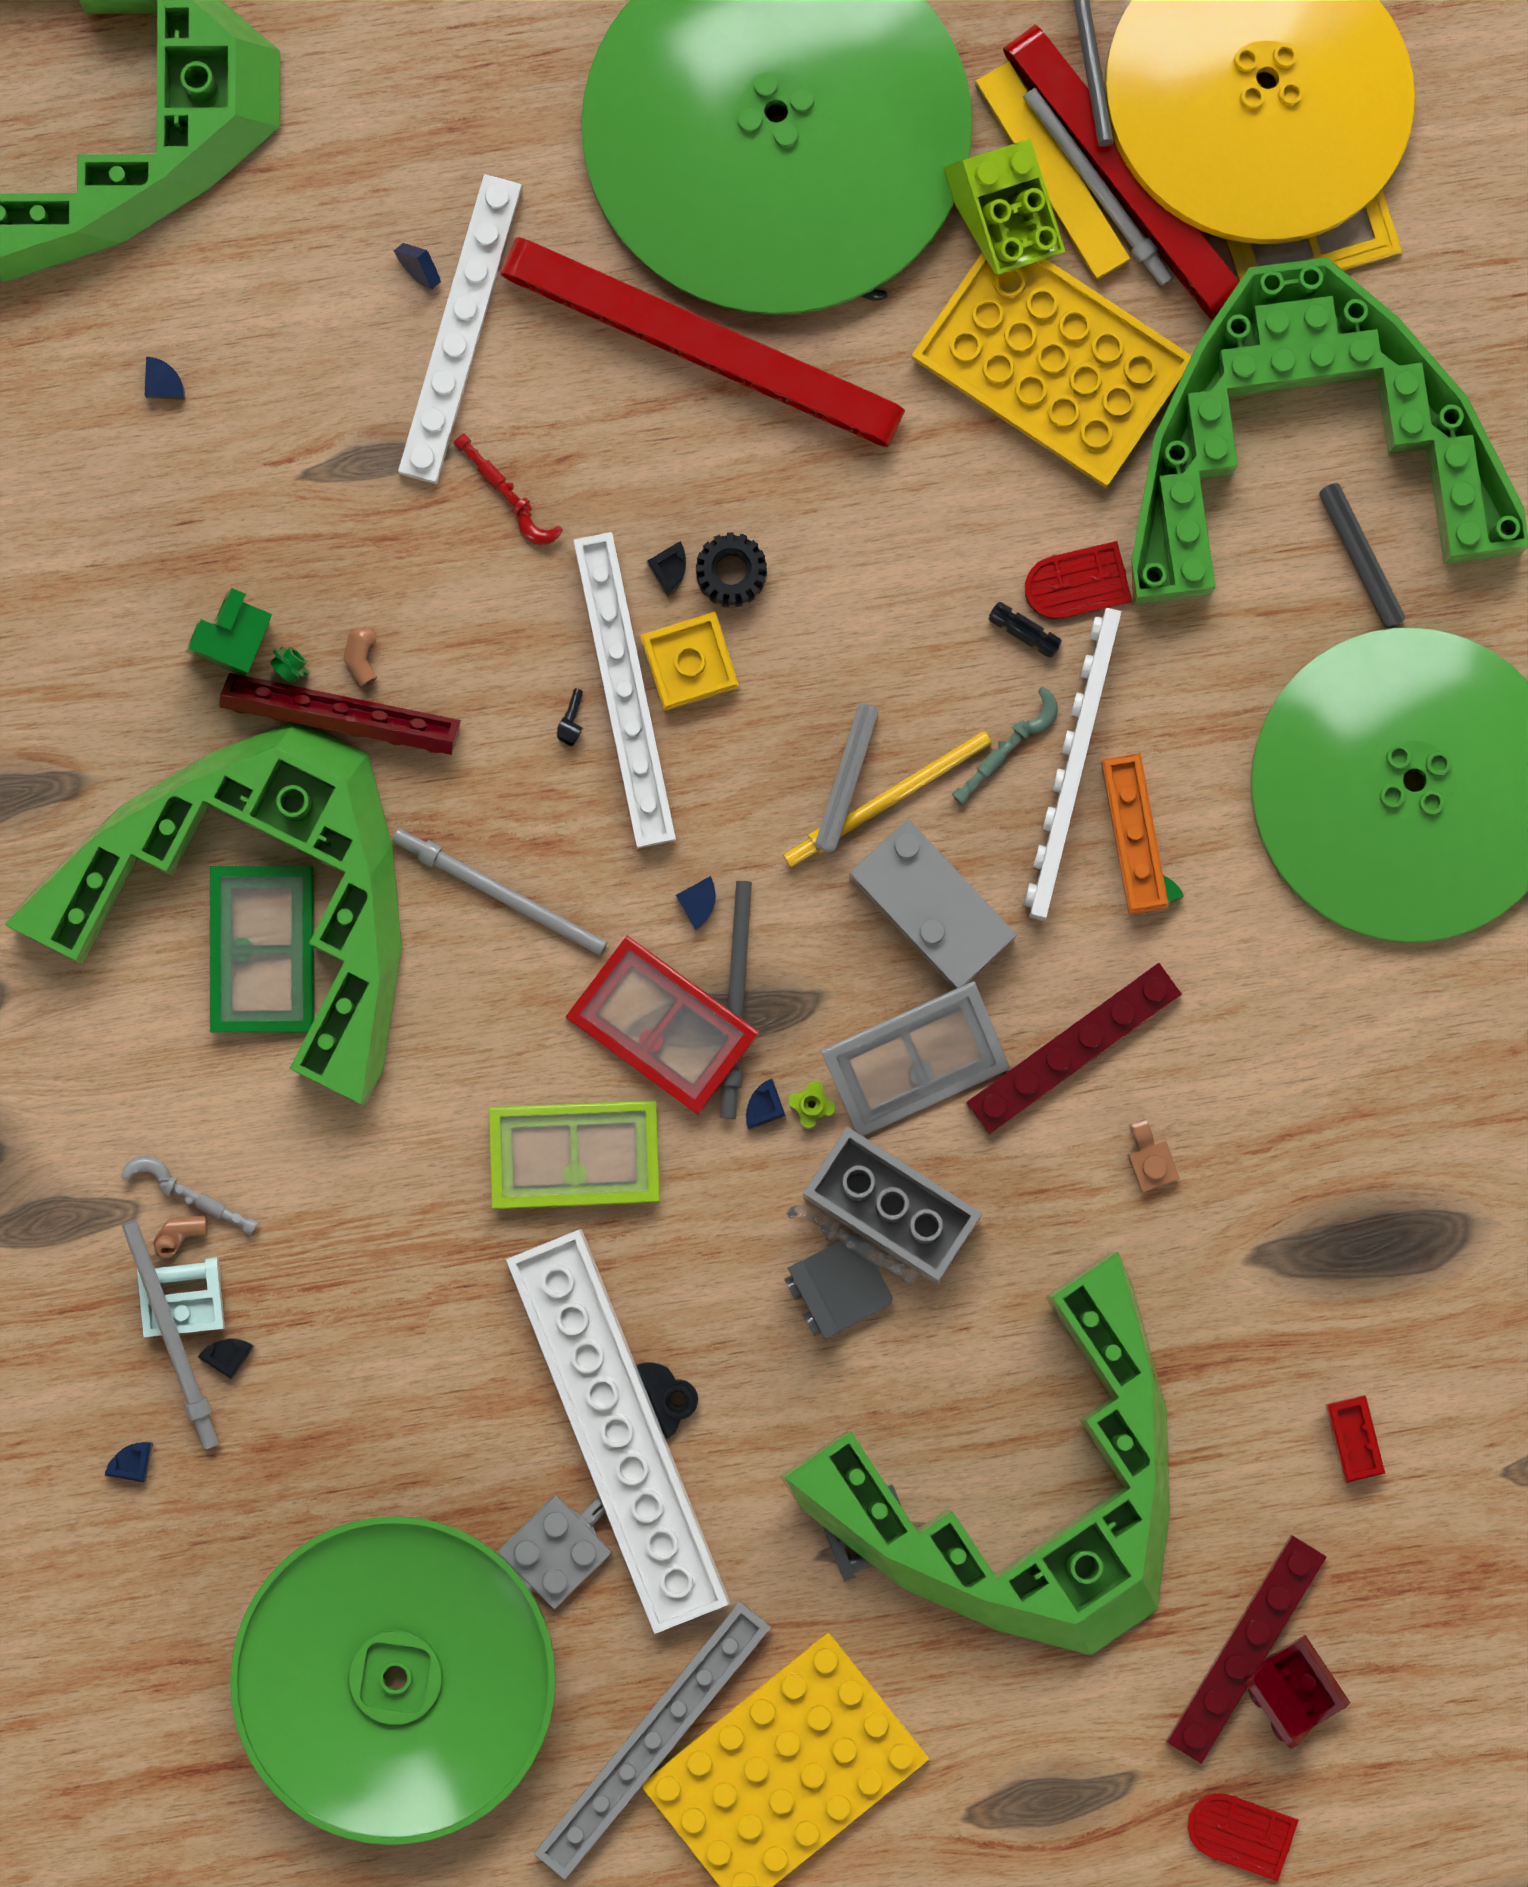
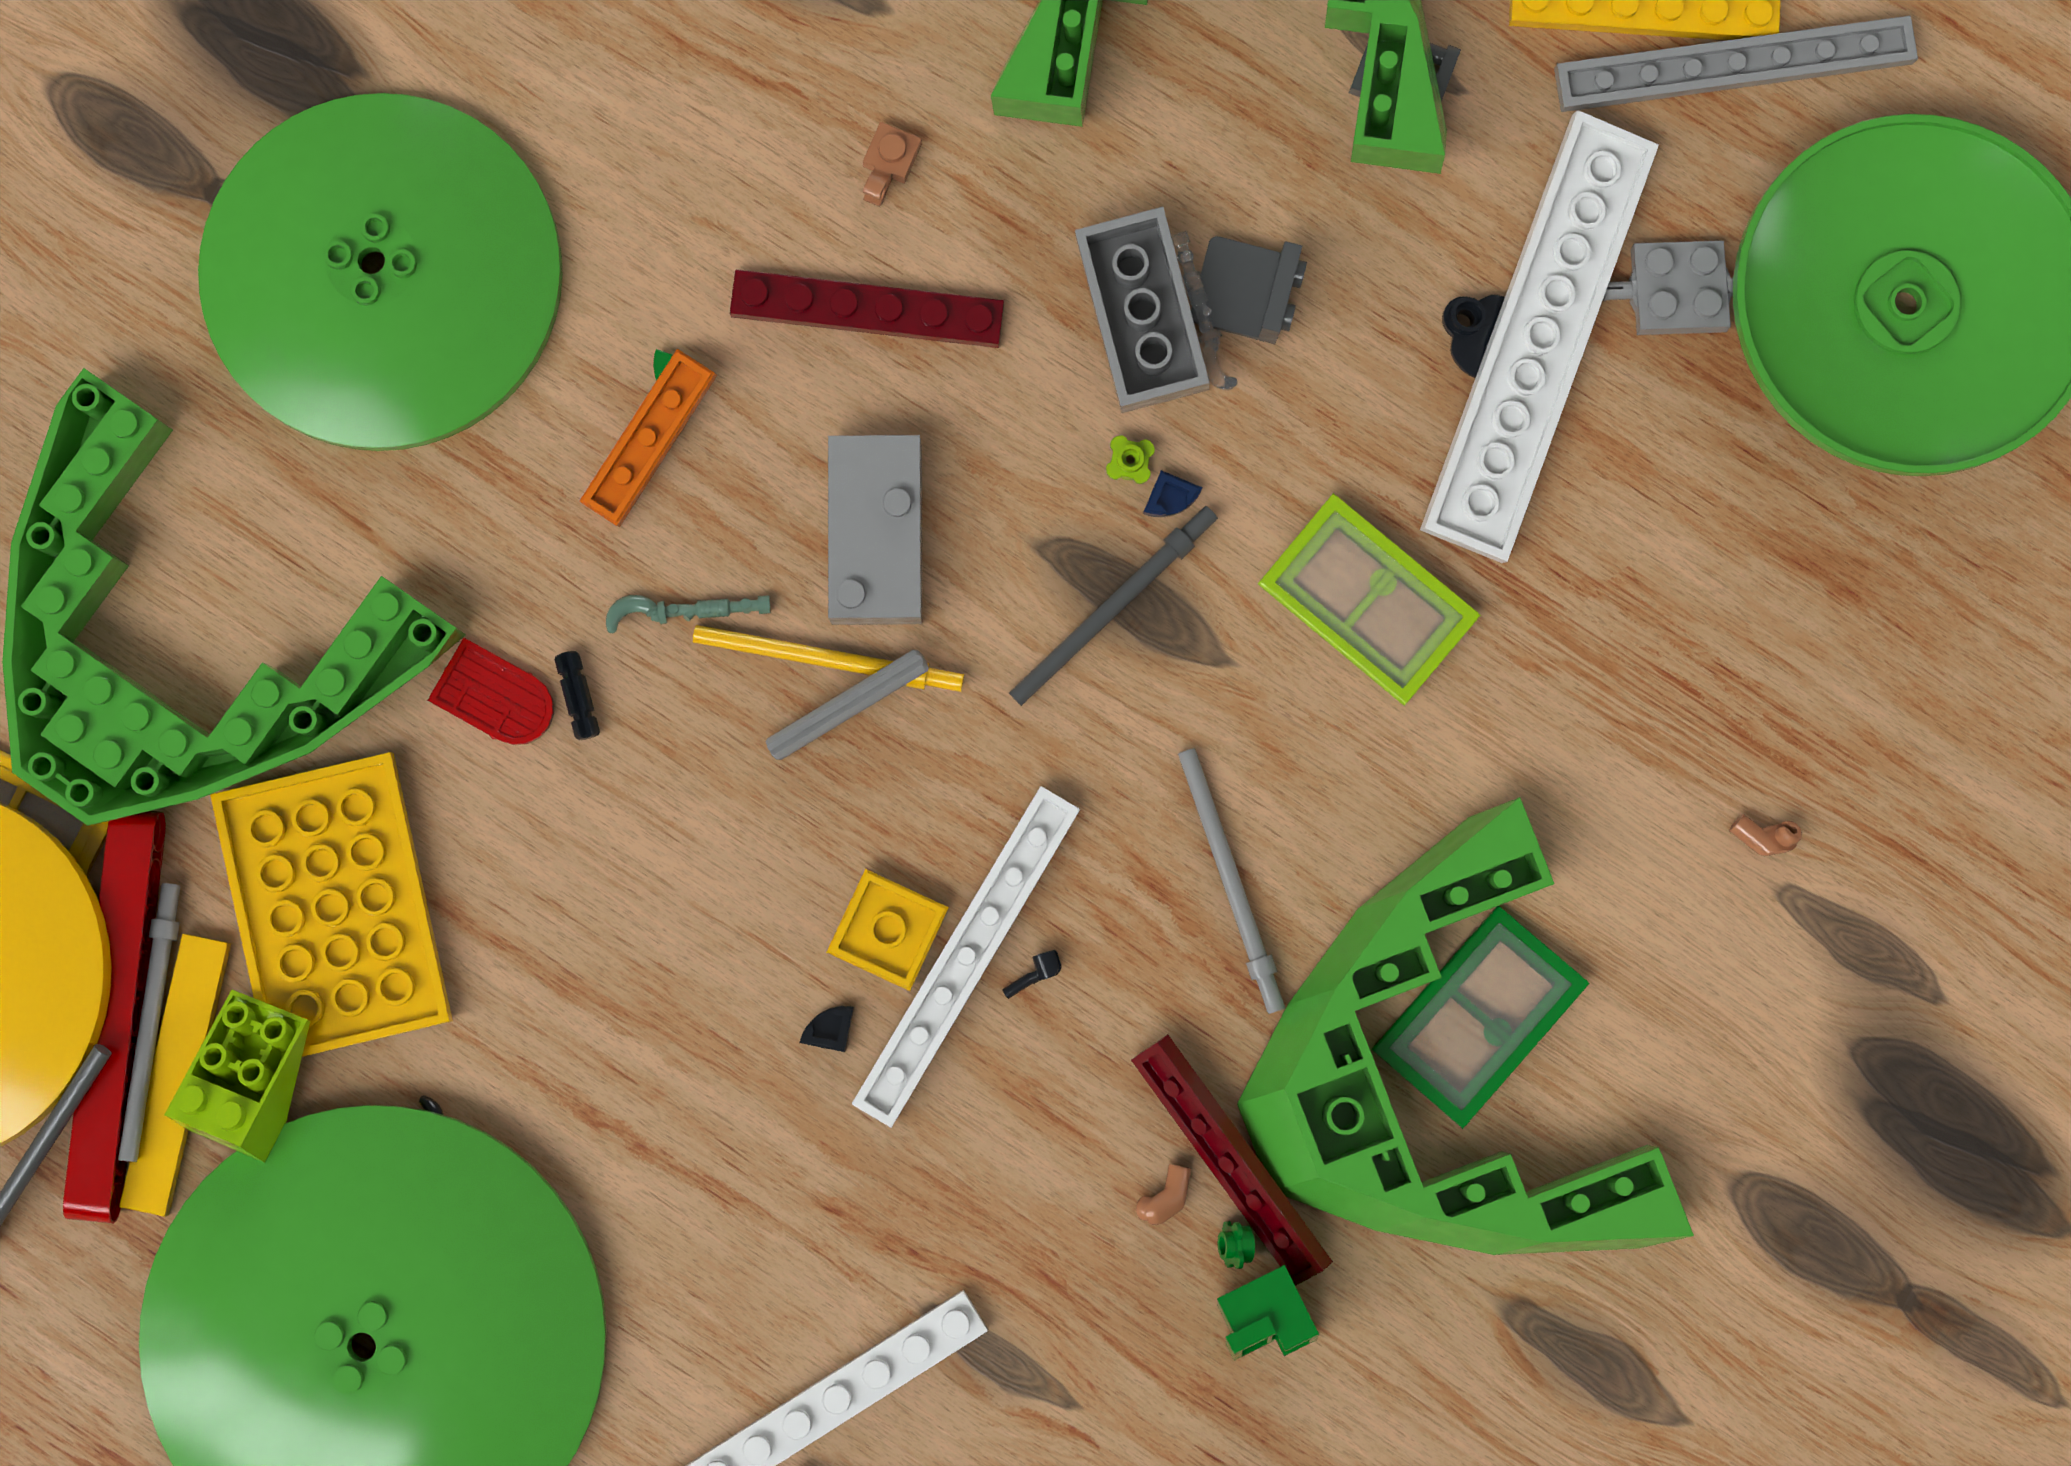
camera: 140 degrees left, 0 degrees up
dark blue tile [105,1442,153,1482] -> none
light grey piece [121,1156,259,1236] -> none
light grey bar [121,1219,219,1449] -> none
light aqua plate [137,1257,225,1338] -> none
black tile [198,1339,254,1379] -> none
red piece [453,433,563,545] -> none
red beam [499,237,905,447] -> none
clear door [565,935,760,1115] -> none
dark blue tile [676,876,716,931] -> none
black tyre [696,532,767,608] -> none
clear door [821,981,1010,1136] -> none
white plate [1024,608,1122,921] -> none
dark grey axle [1319,483,1405,629] -> none

